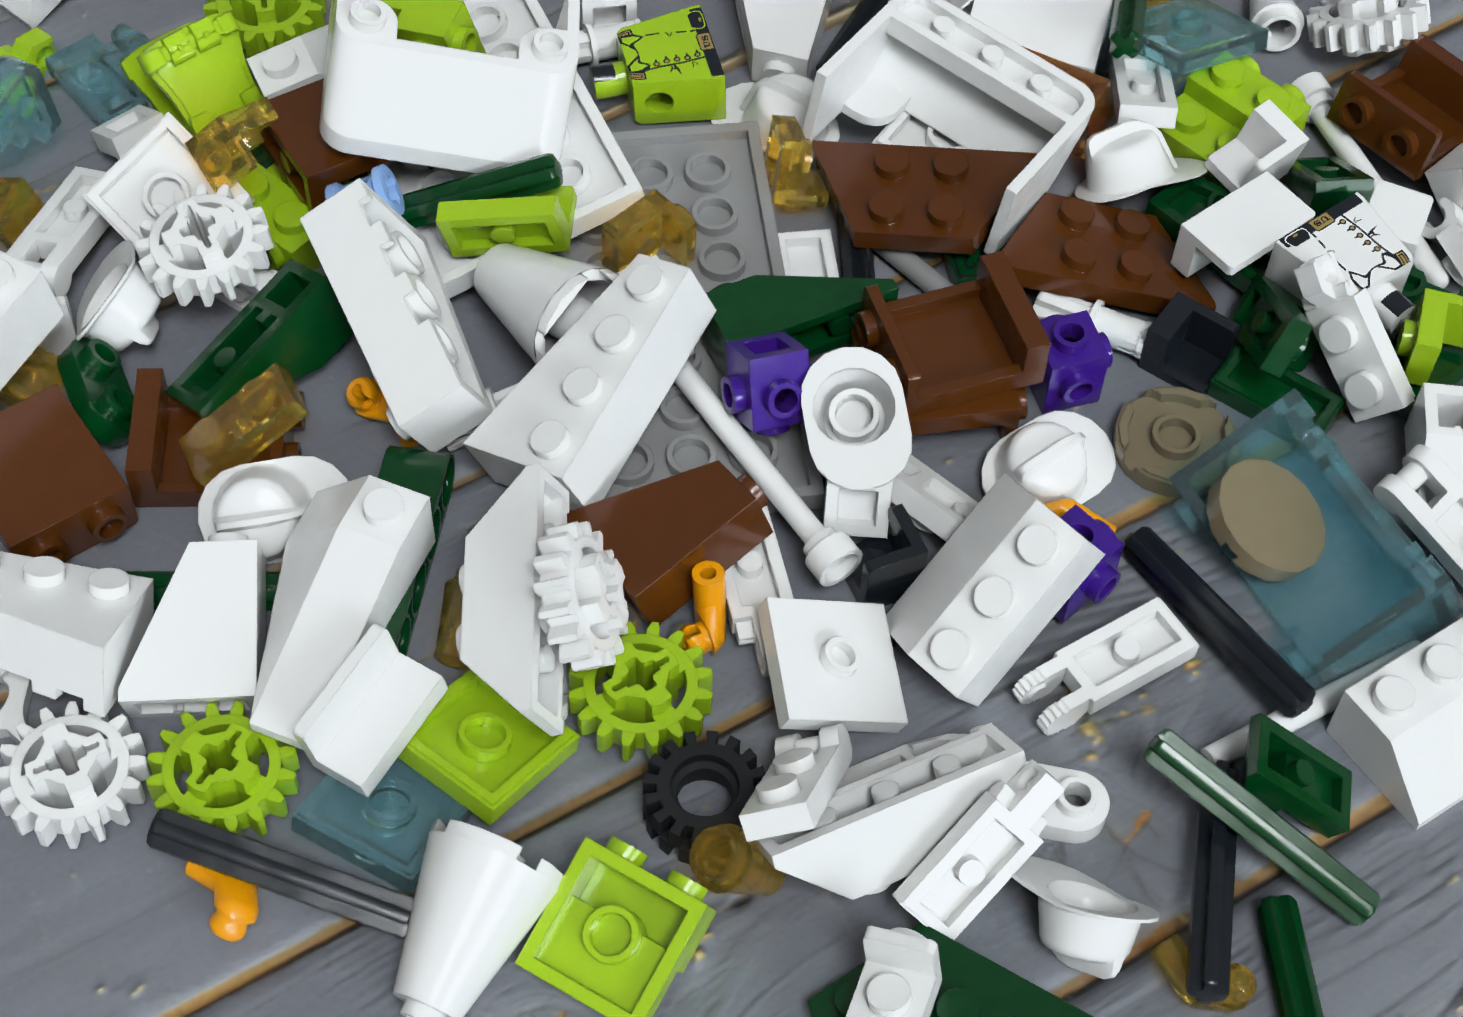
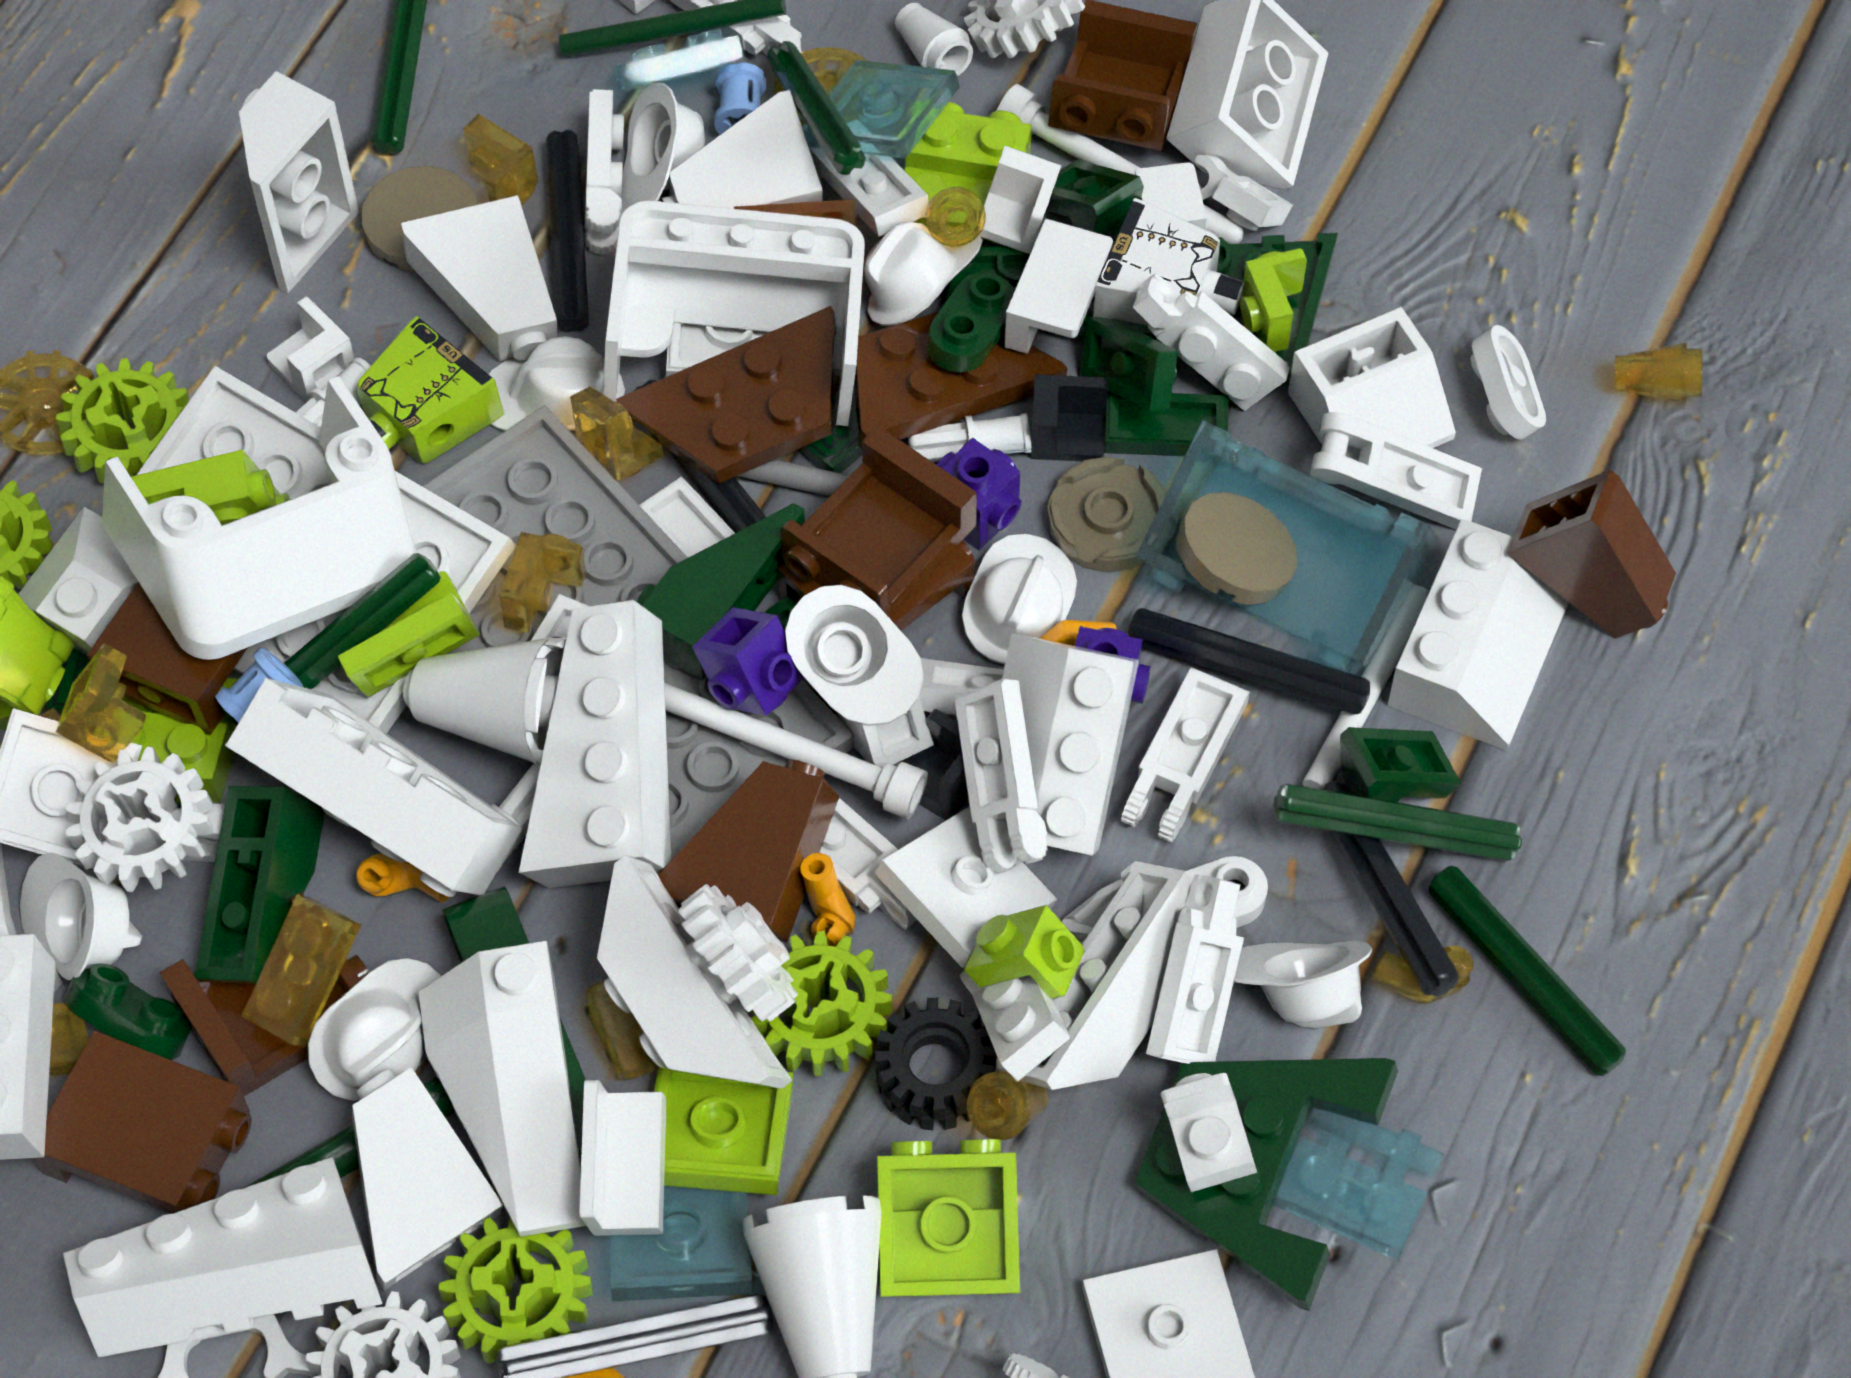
camera: 30 degrees left, 5 degrees up
none -> clear yellow plate [925,187,986,247]
none -> dark green plate [927,273,1015,372]
none -> white hinge [954,679,1048,874]
none -> lime bracket [964,905,1084,999]

